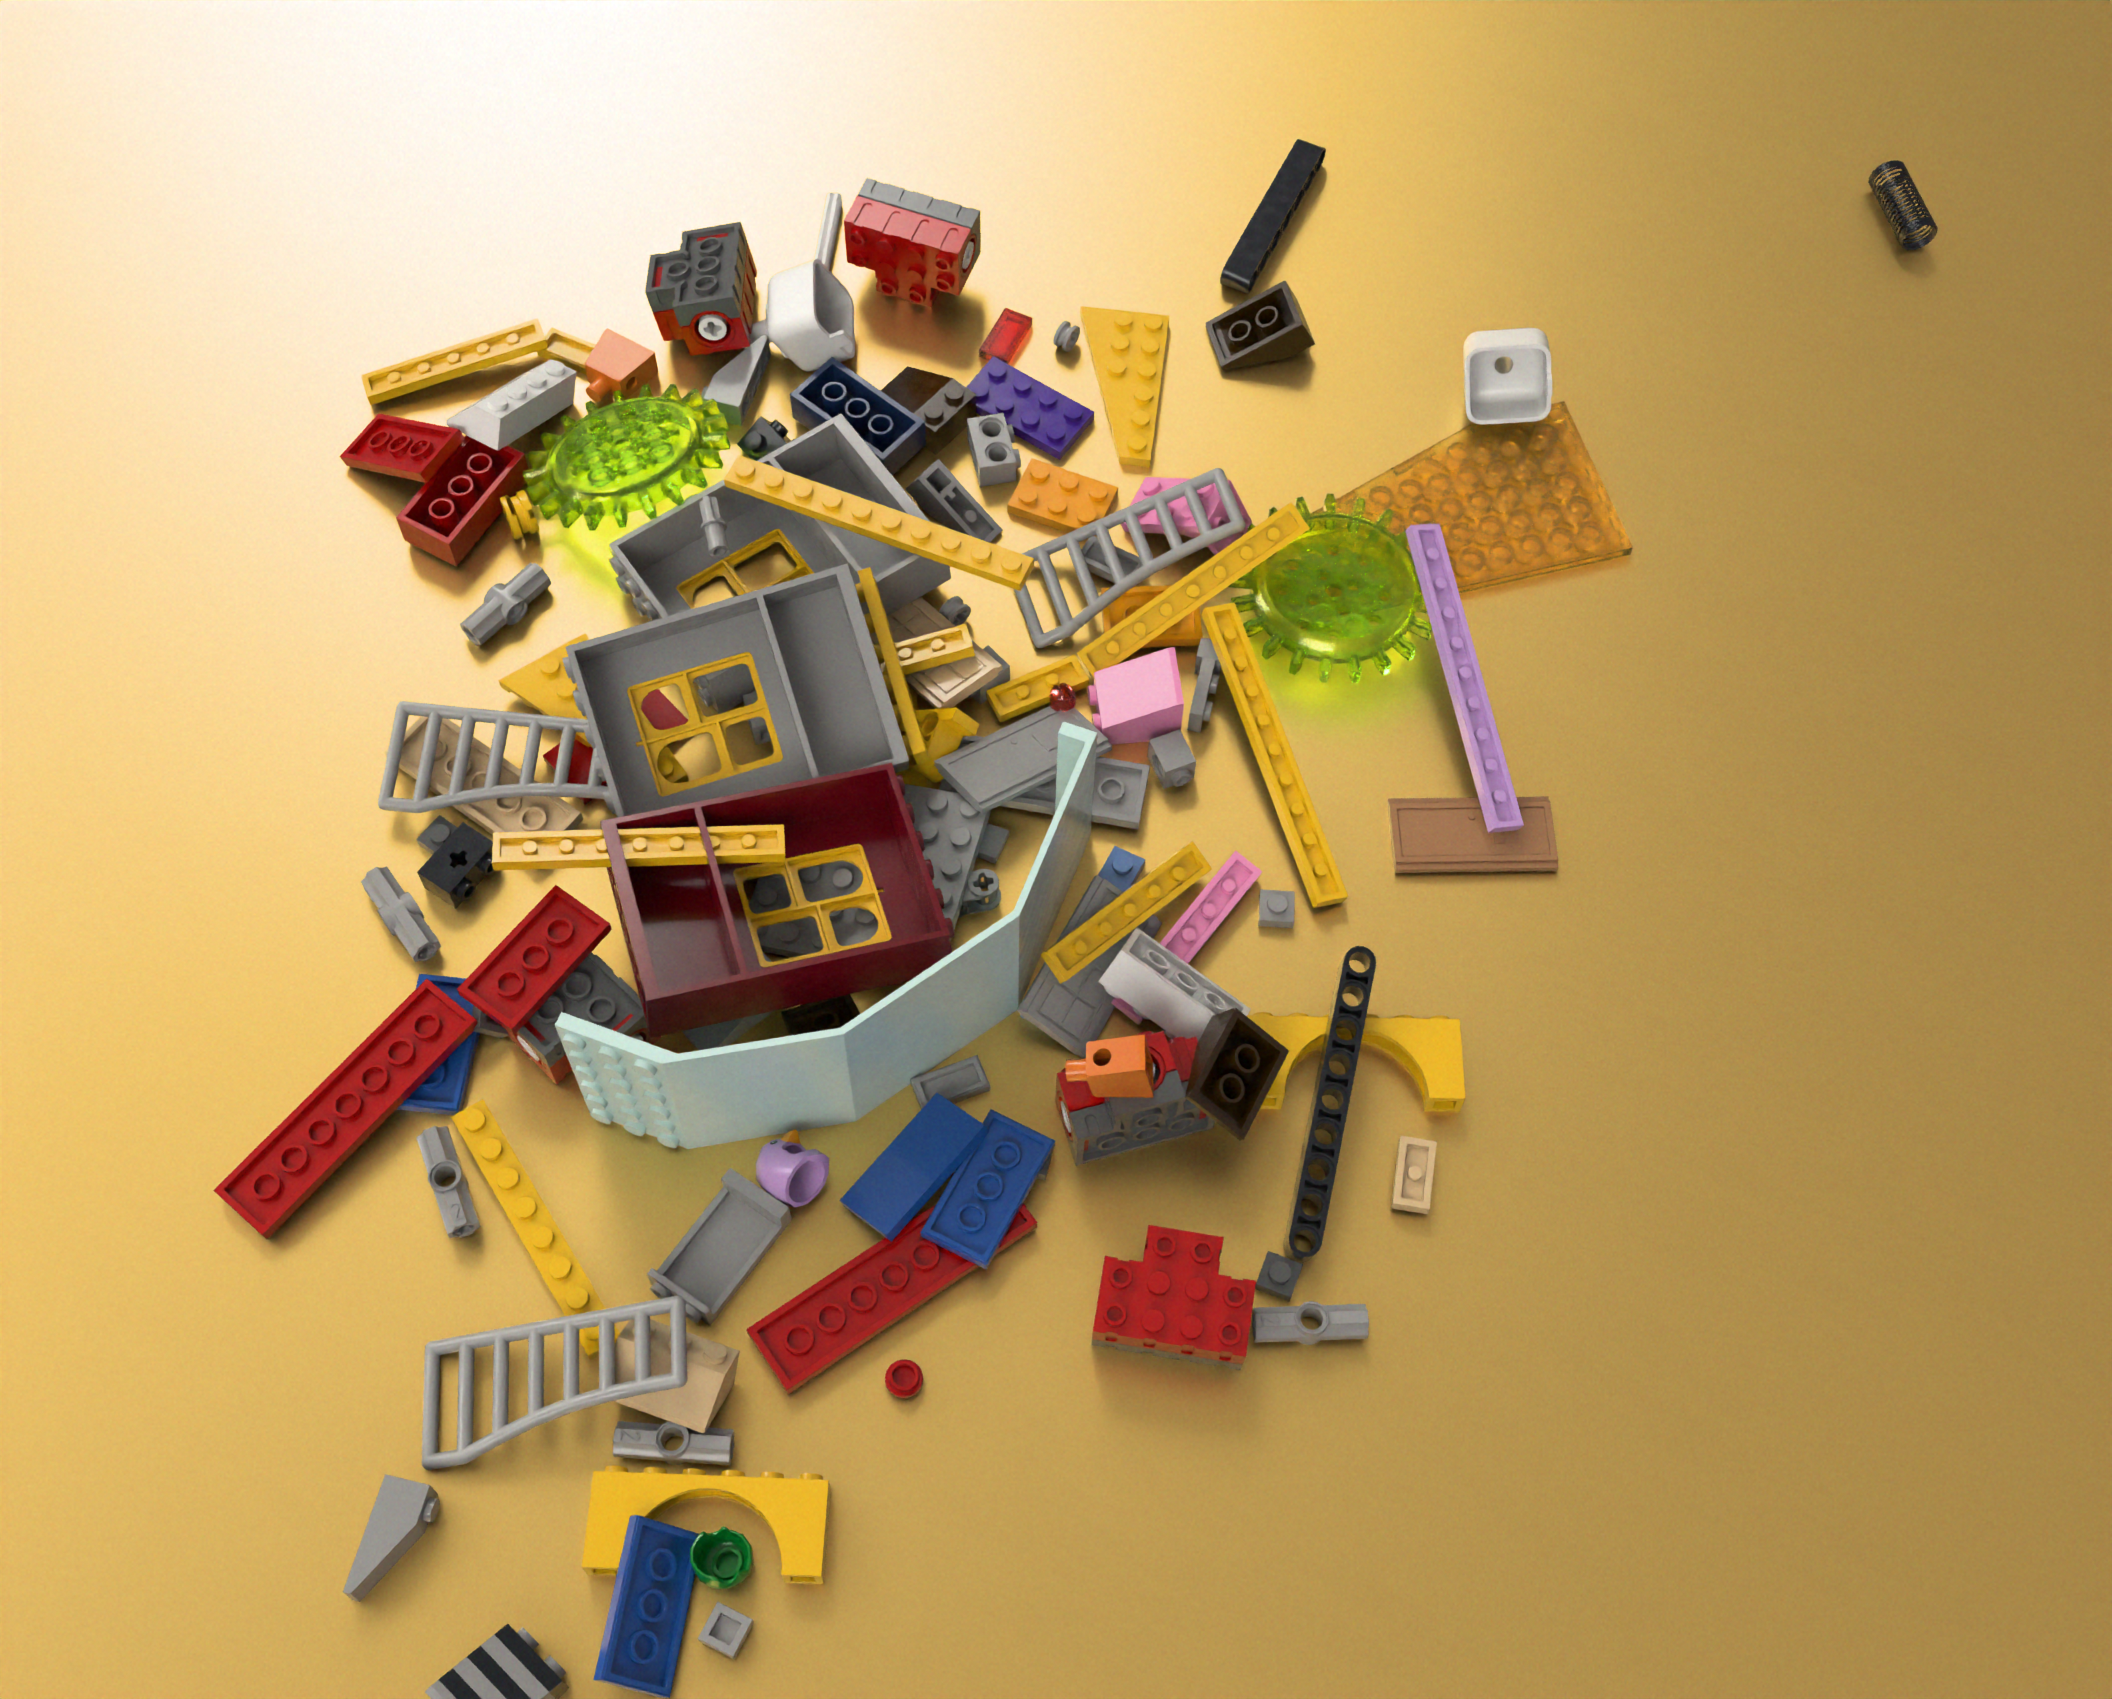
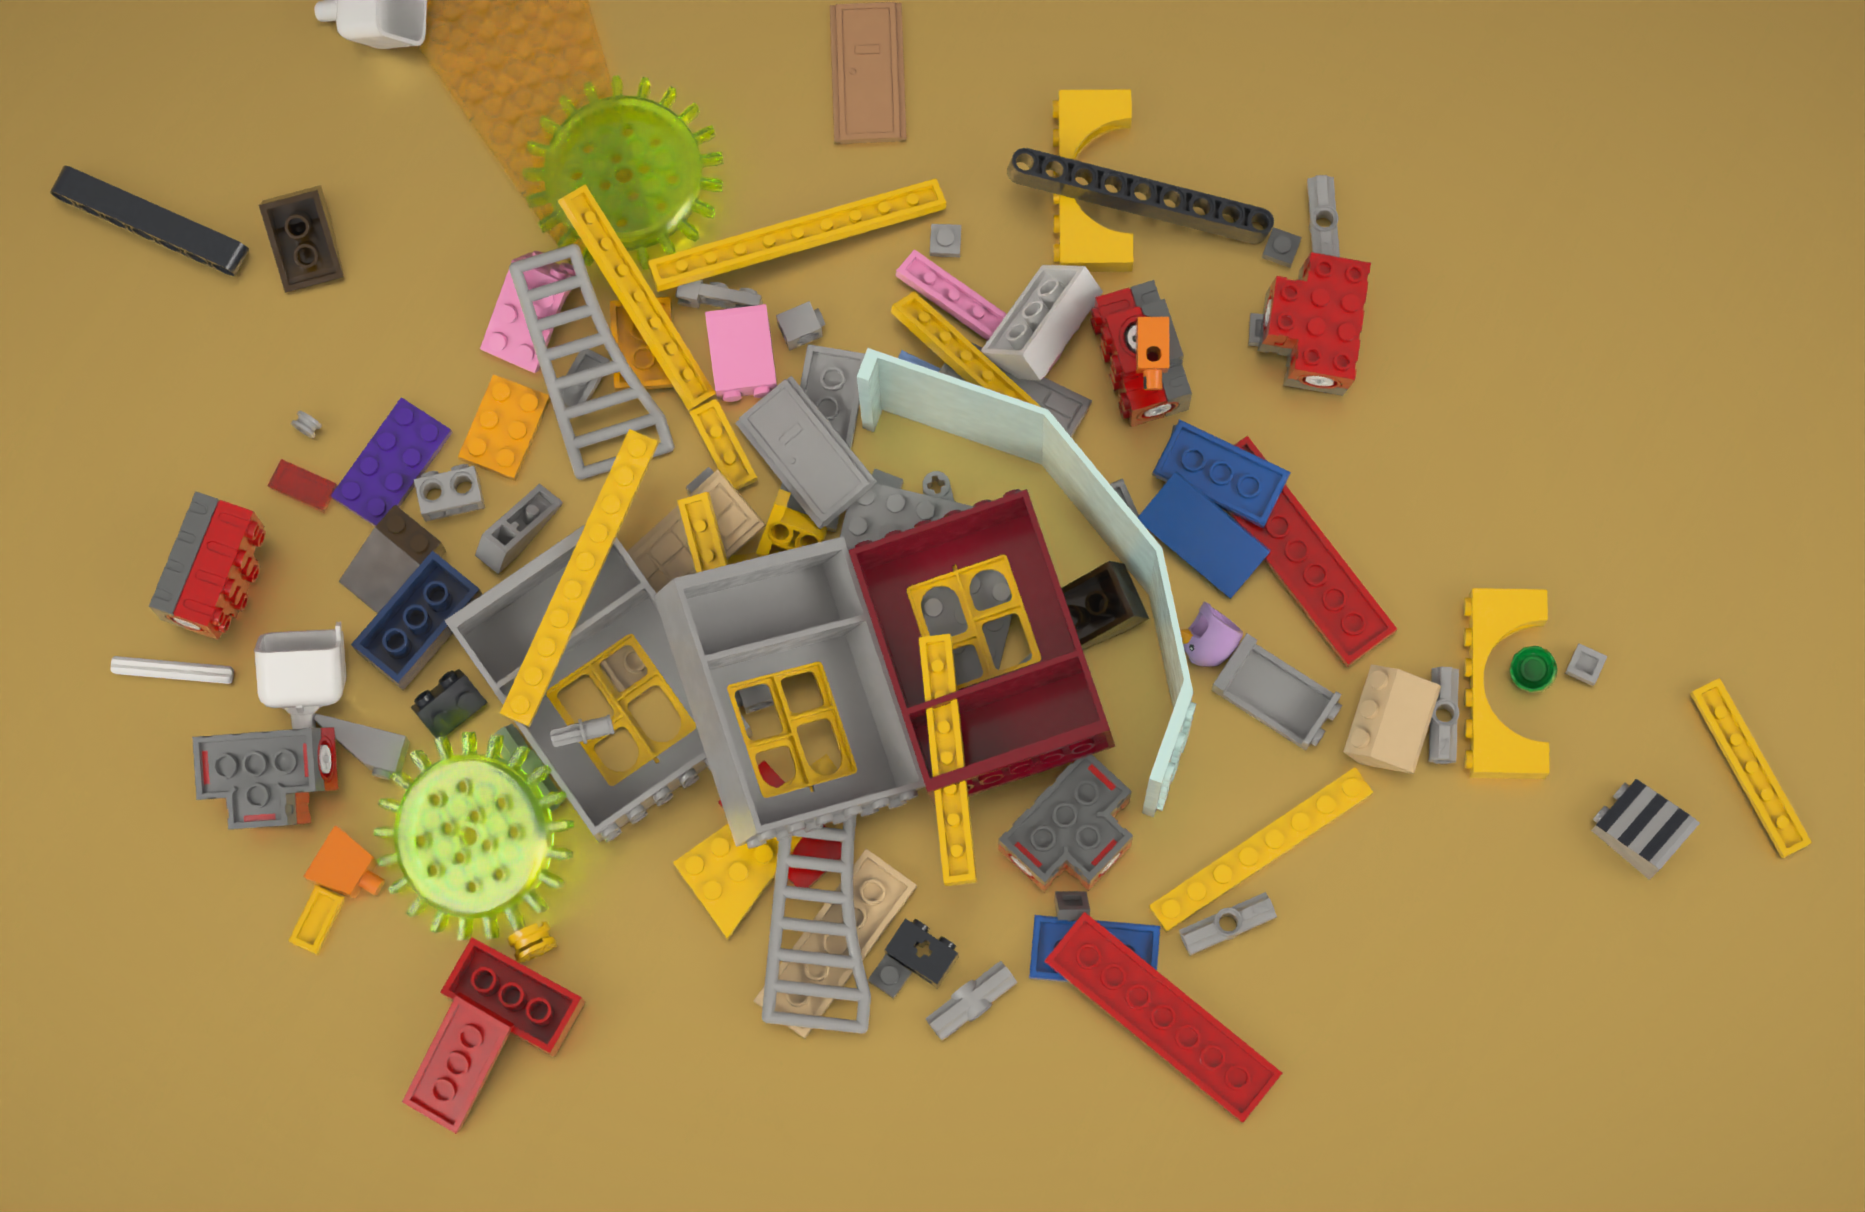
camera: 85 degrees left, 15 degrees up
light grey slope [343,1474,440,1602] -> none
yellow plate [361,318,549,405] -> none
light grey bar [421,1295,687,1470] -> none
white slope [446,359,577,451] -> none
red plate [457,885,612,1035] -> none
light grey piece [459,563,551,646] -> none
blue tile [594,1515,699,1698] -> none
yellow plate [855,567,930,765] -> none
red plate [885,1359,923,1398] -> none
light grey bush [939,596,971,626] -> none
clear red hinge [1049,683,1076,711] -> none
yellow wing [1080,306,1170,467] -> none
dark brown slope [1185,1008,1289,1141] -> none
tan plate [1391,1136,1437,1214] -> none
lavender plate [1405,523,1524,833] -> none

